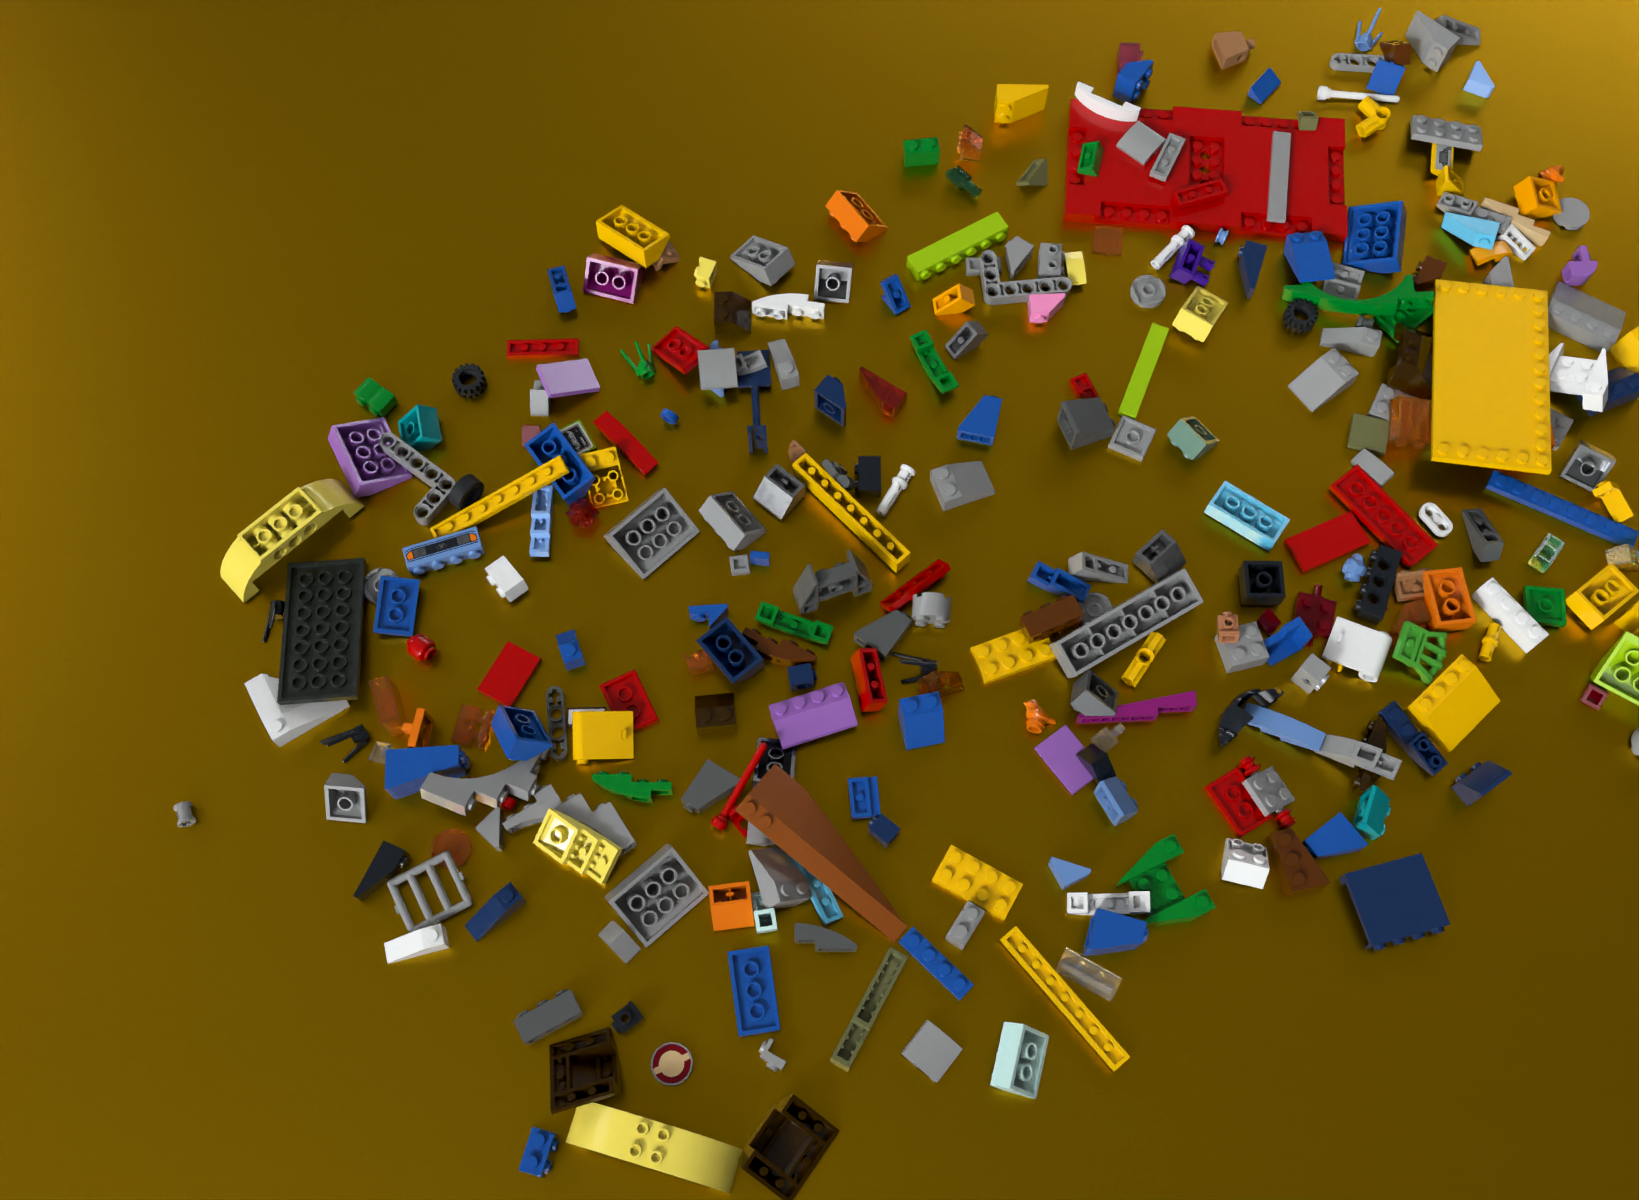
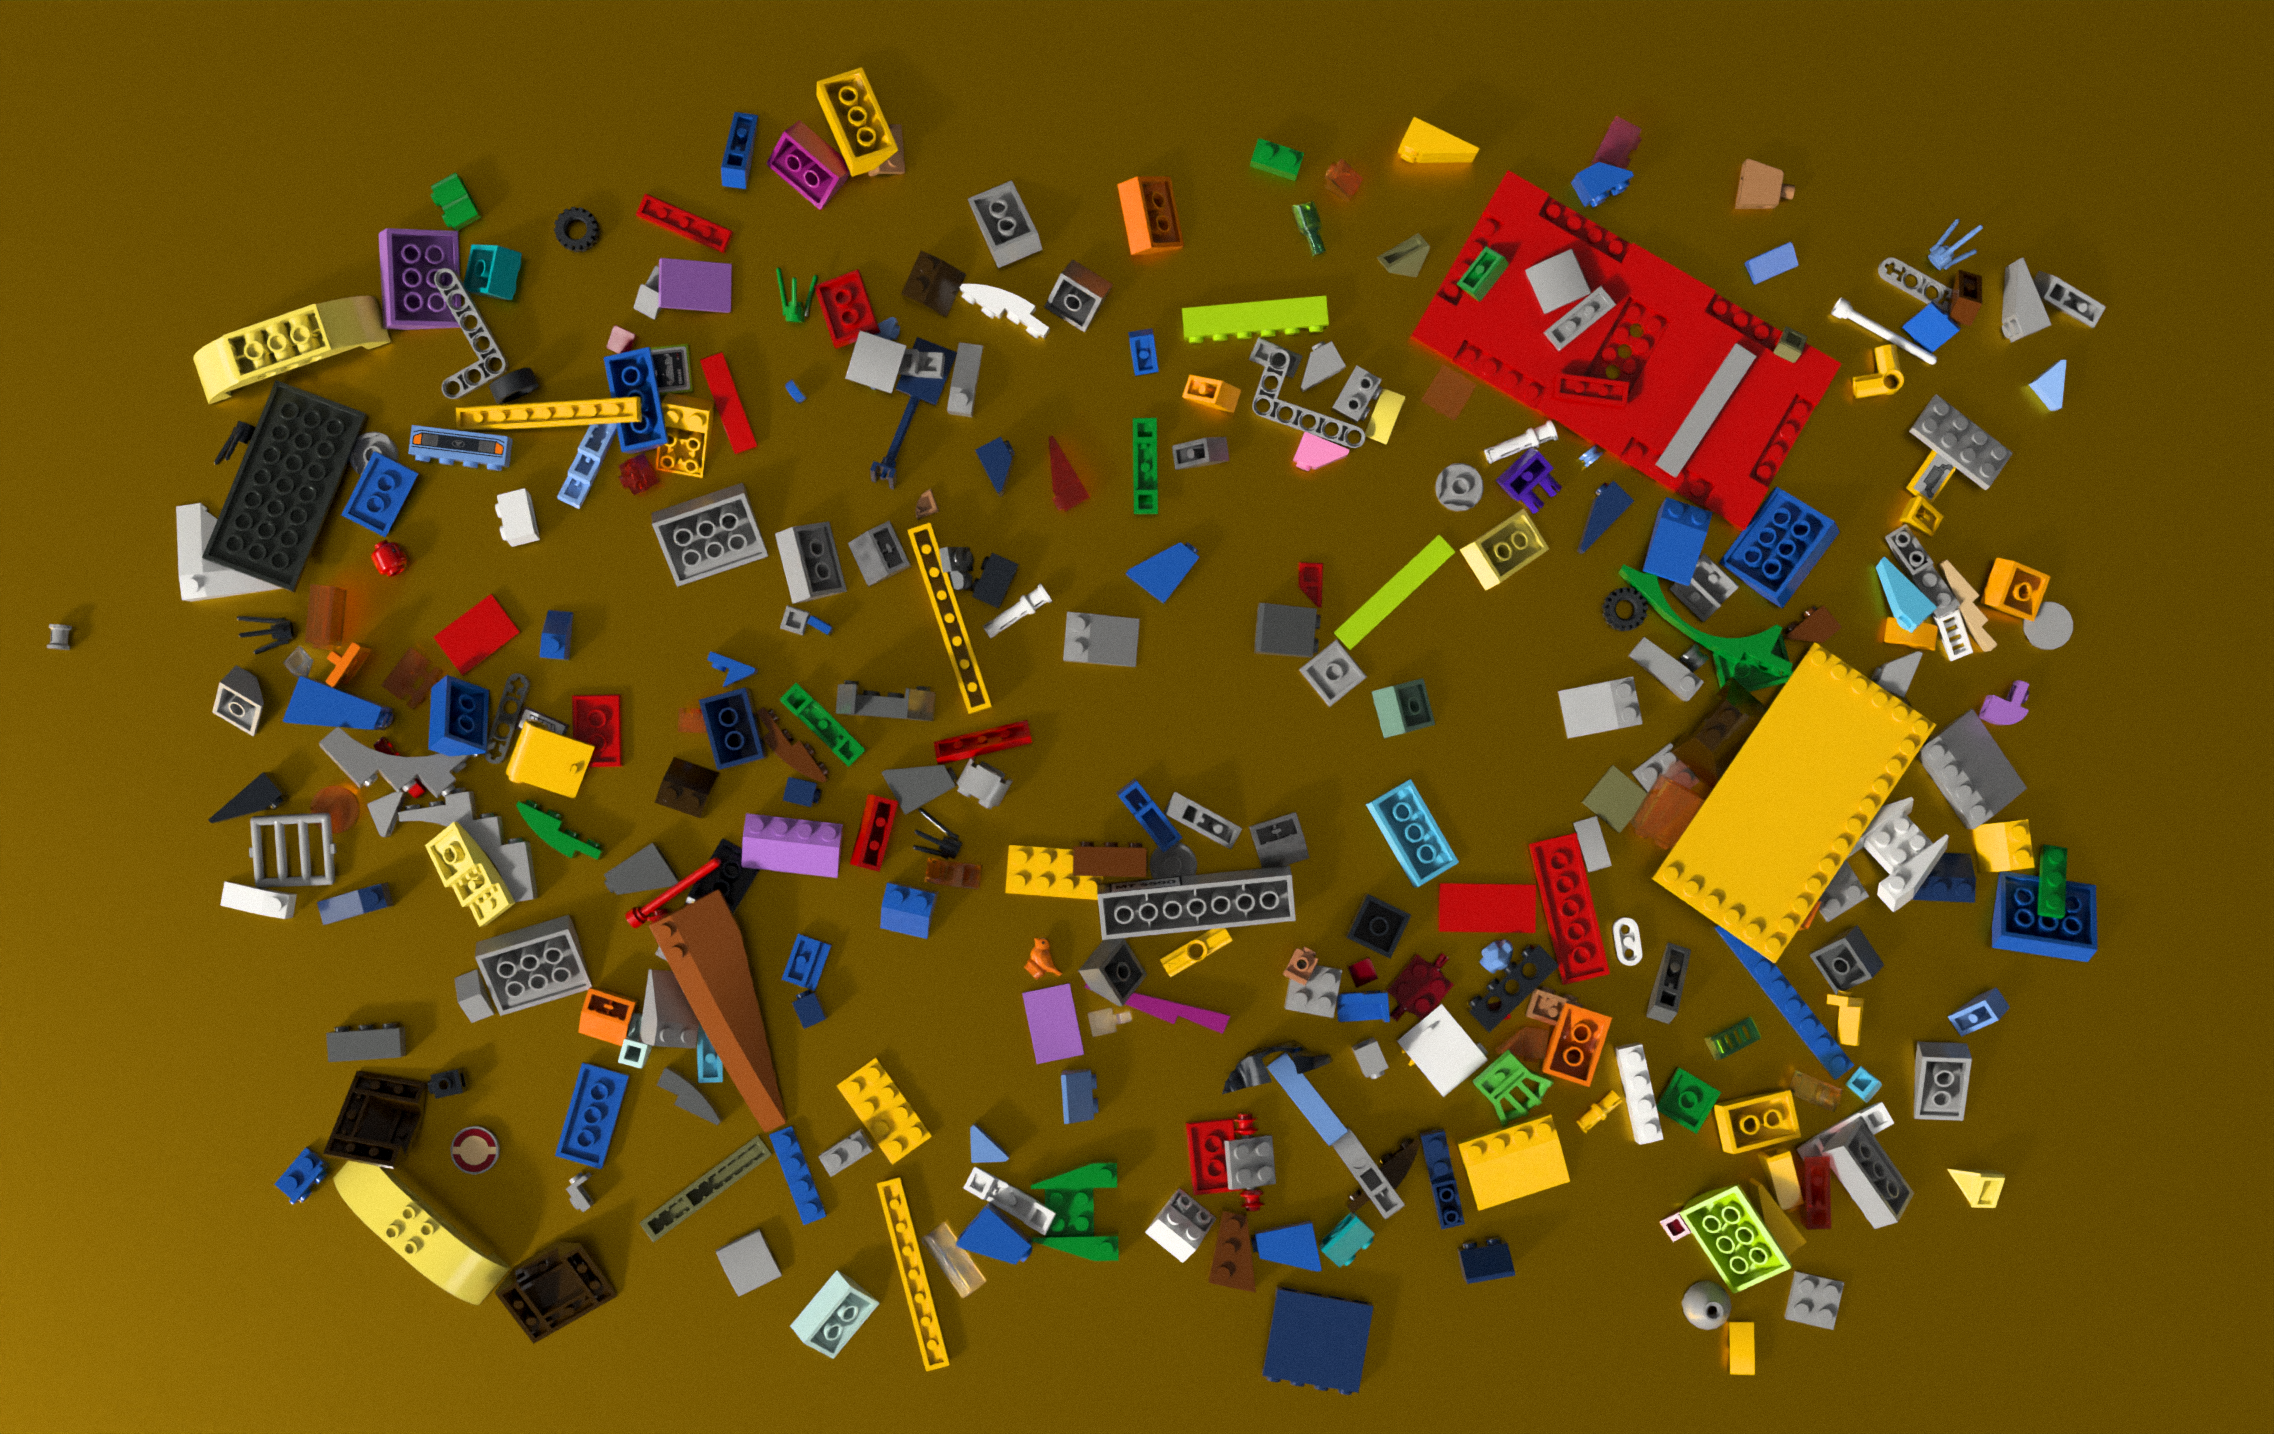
camera: 25 degrees right, 20 degrees up
light yellow brick [694,257,718,288] -> none
white slope [1075,81,1141,122] -> none
black slope [1076,743,1116,784] -> none
orange animal [1538,165,1564,184] -> none

